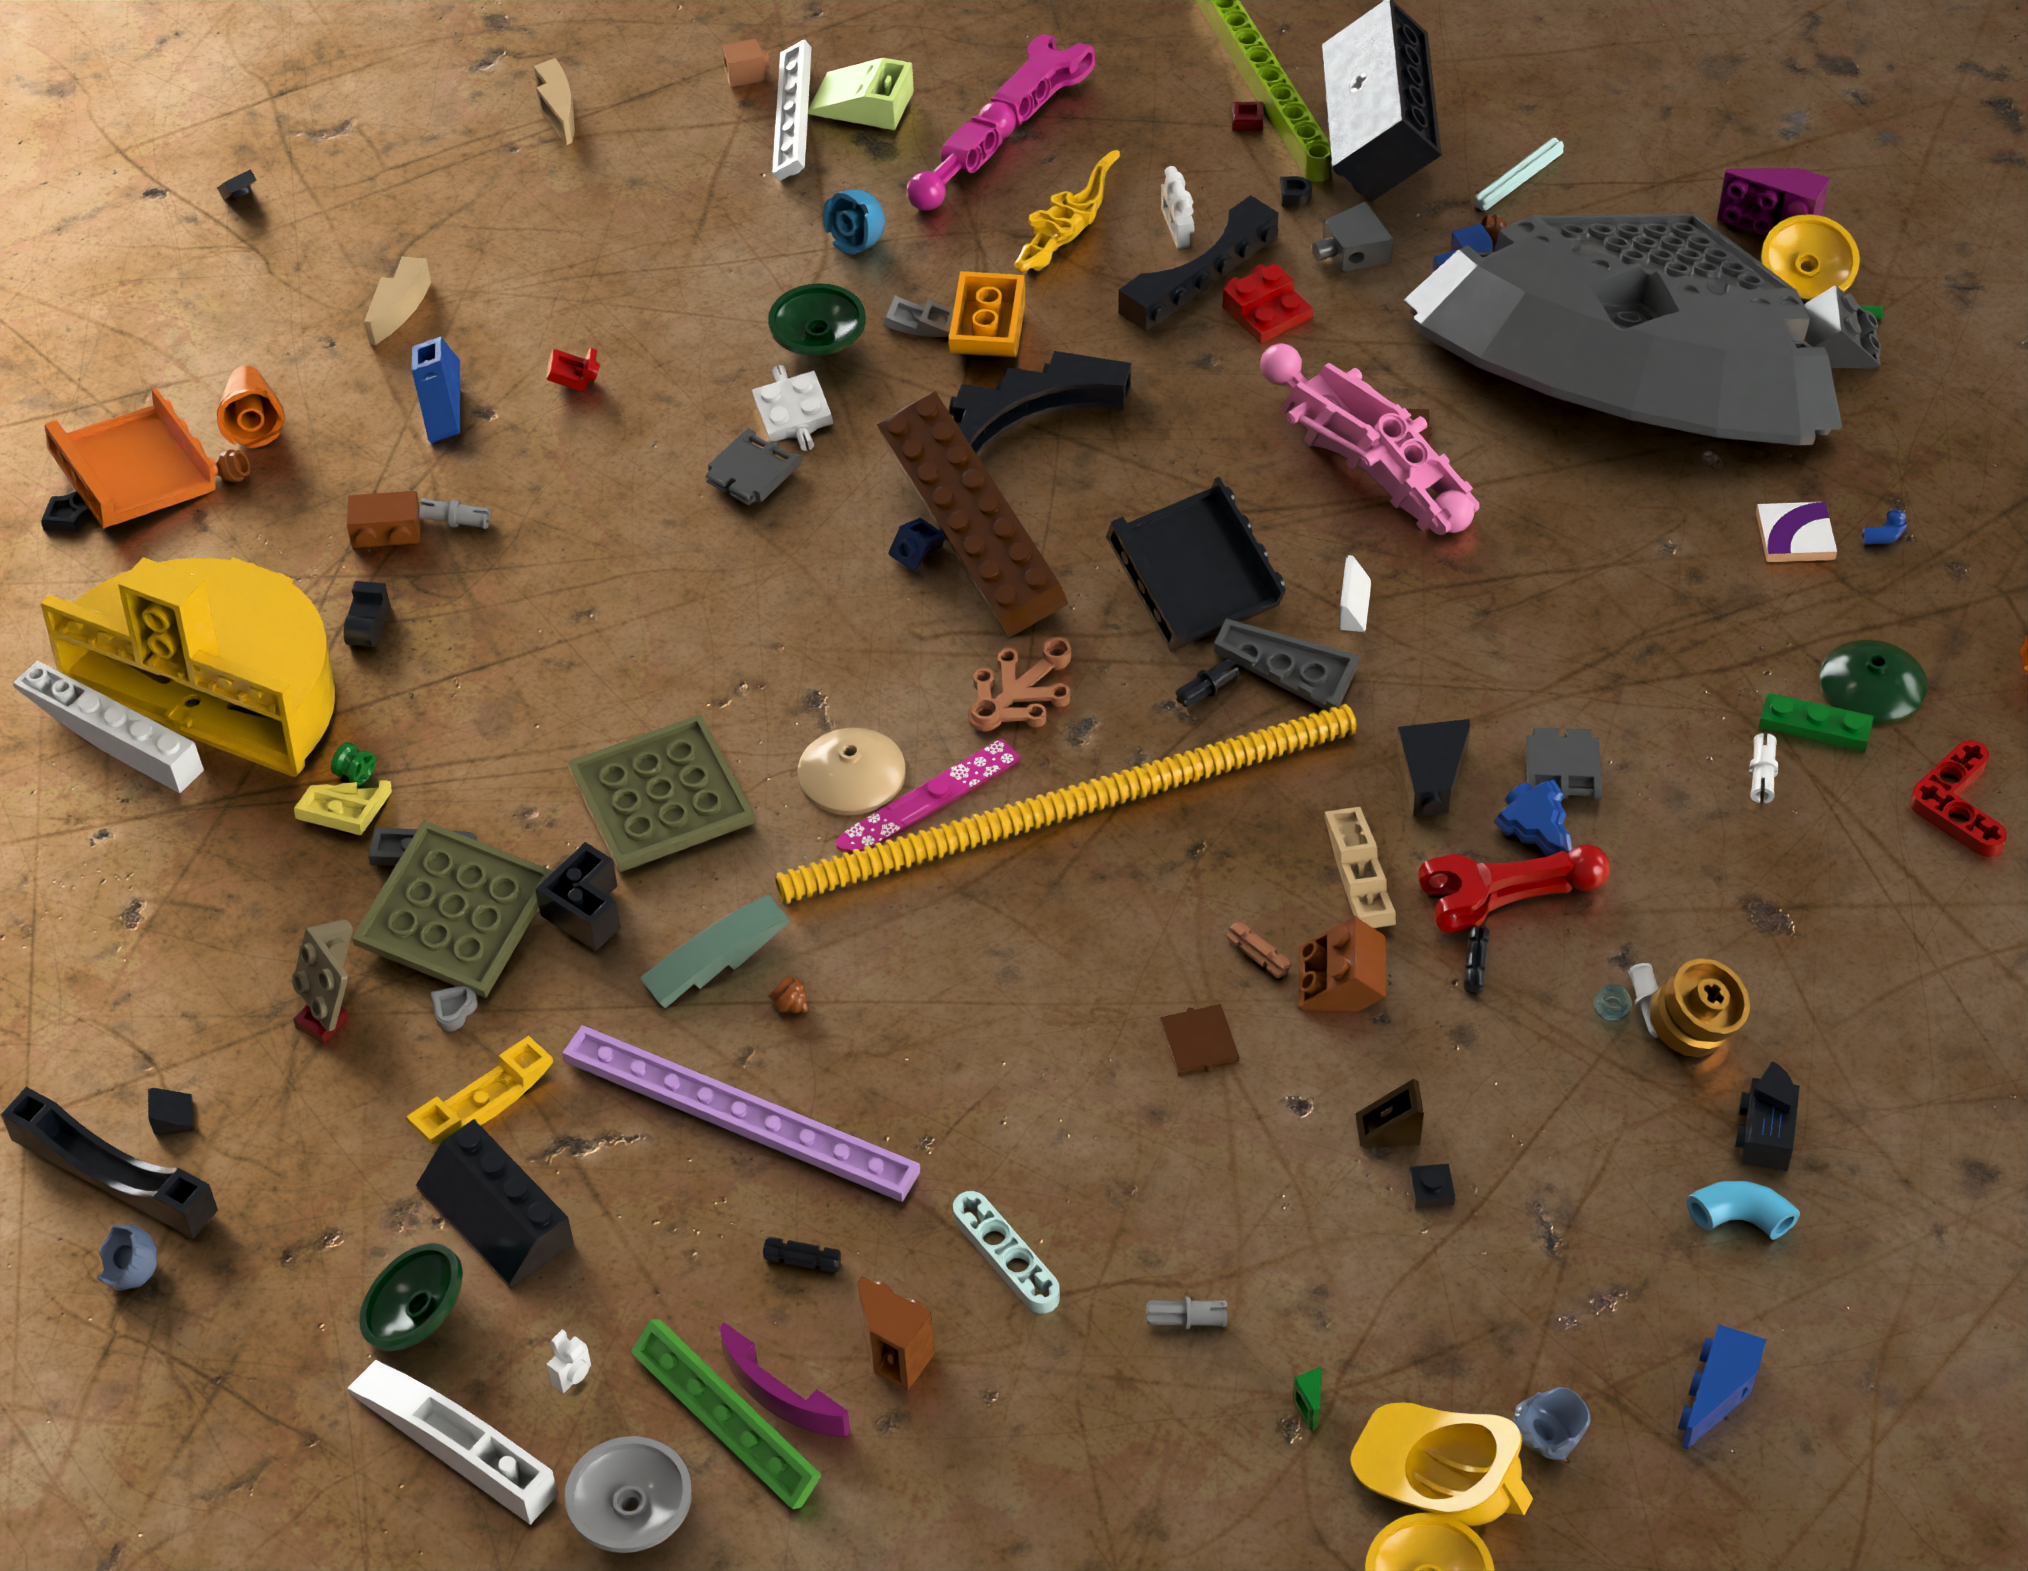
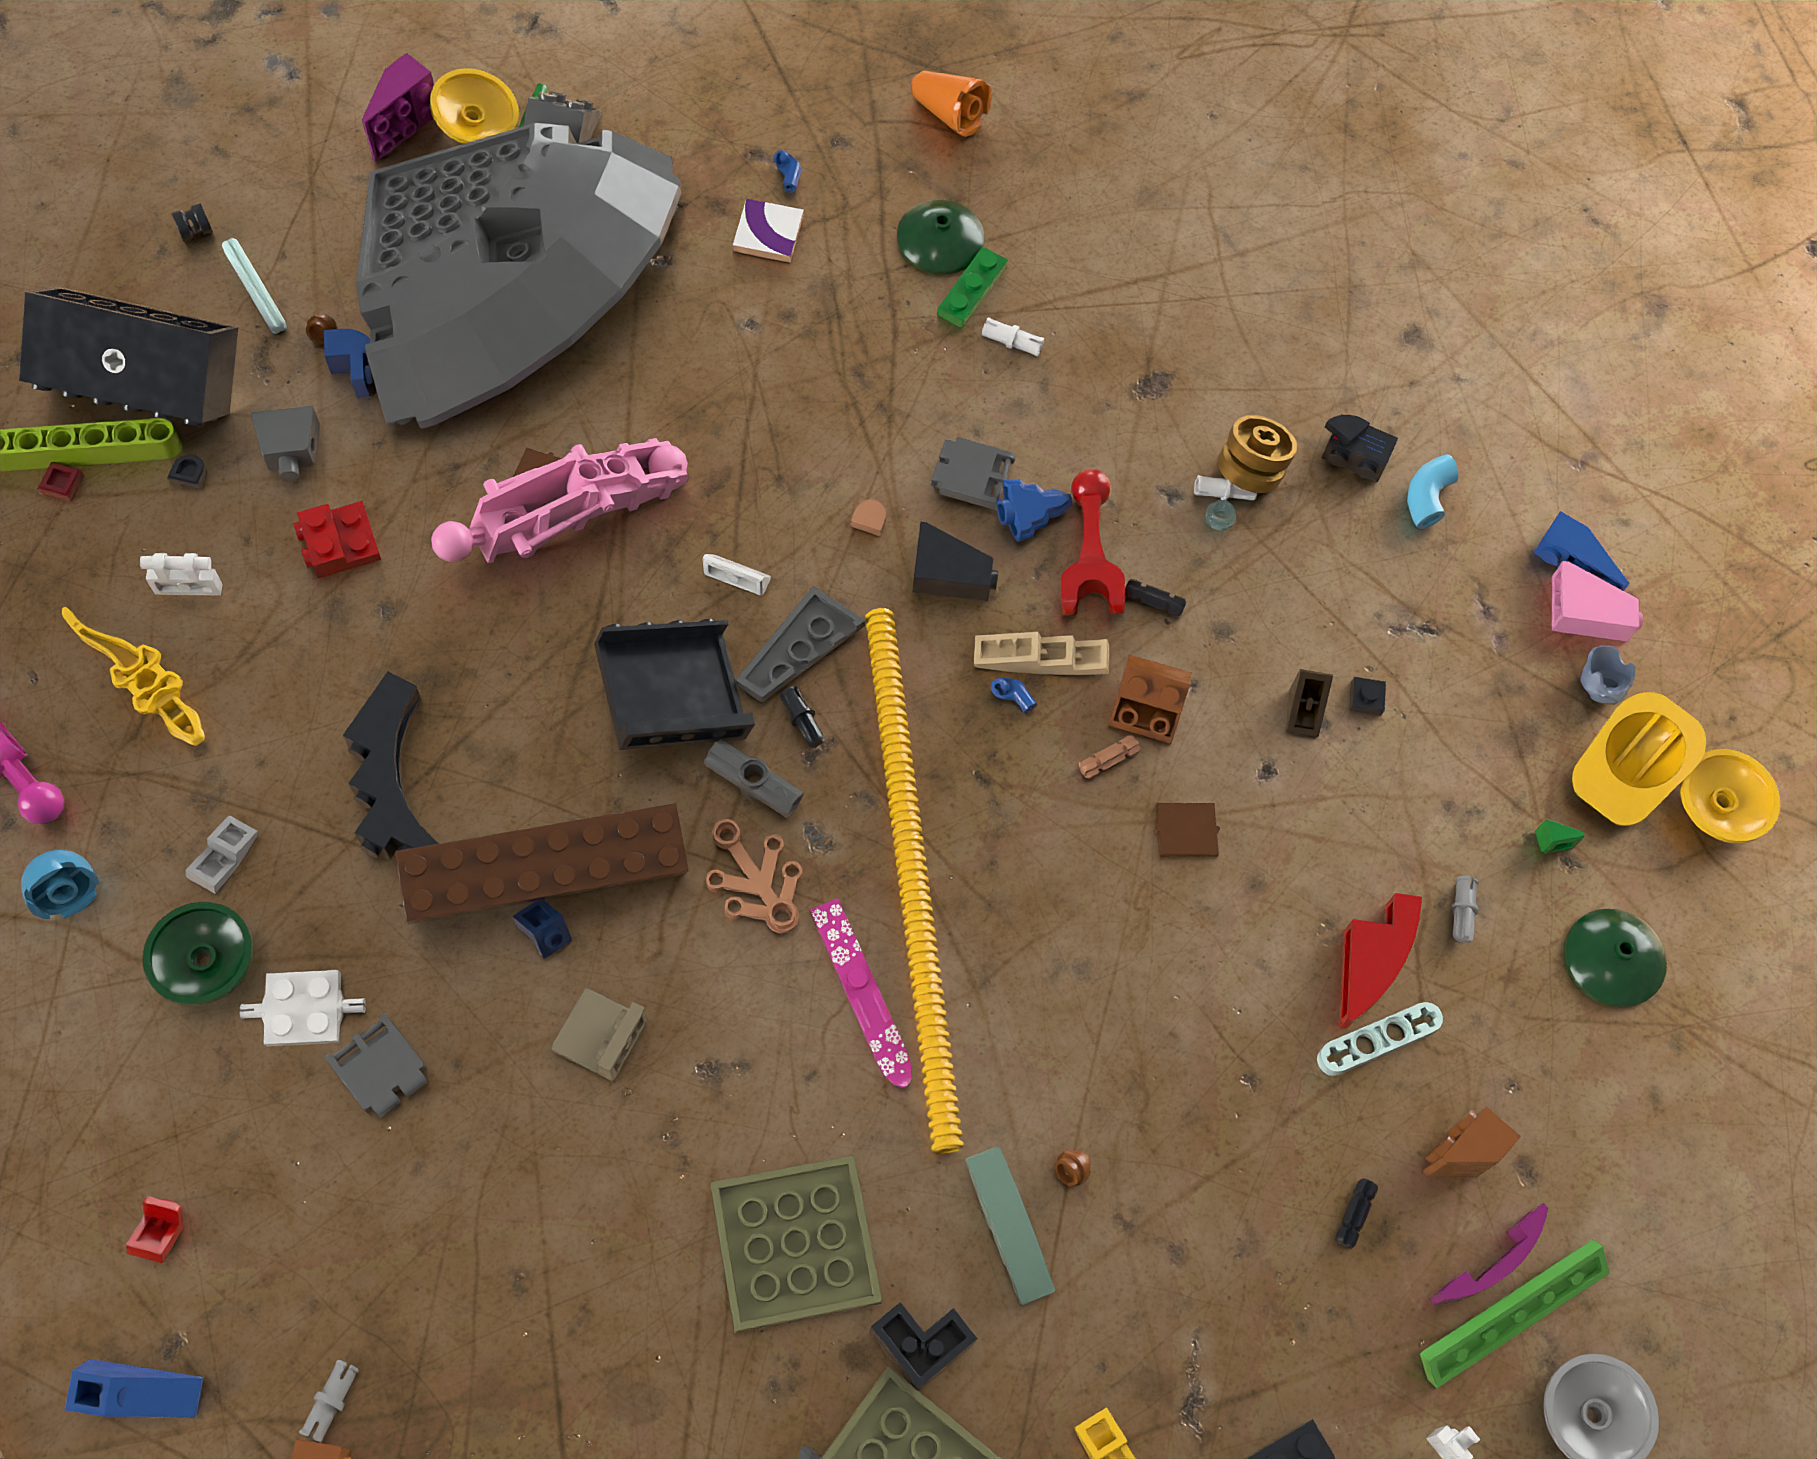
camera: 85 degrees left, 15 degrees up
lavender plate [562,1025,920,1202] -> none
tan dish [798,728,906,815] -> none
light orange brick [949,271,1025,358] -> none
black arch [1118,195,1279,332] -> none
red beam [1910,740,2007,857] -> none
none -> black wheel [171,203,213,242]
none -> dark tan bracket [551,988,648,1081]
none -> dark grey piece [704,739,804,818]
none -> nougat tile [850,500,886,536]
none -> blue arm [991,678,1037,713]
none -> red slope [1340,893,1422,1029]
none -> bright pink slope [1552,561,1643,641]
none -> dark green dish [1564,908,1667,1008]

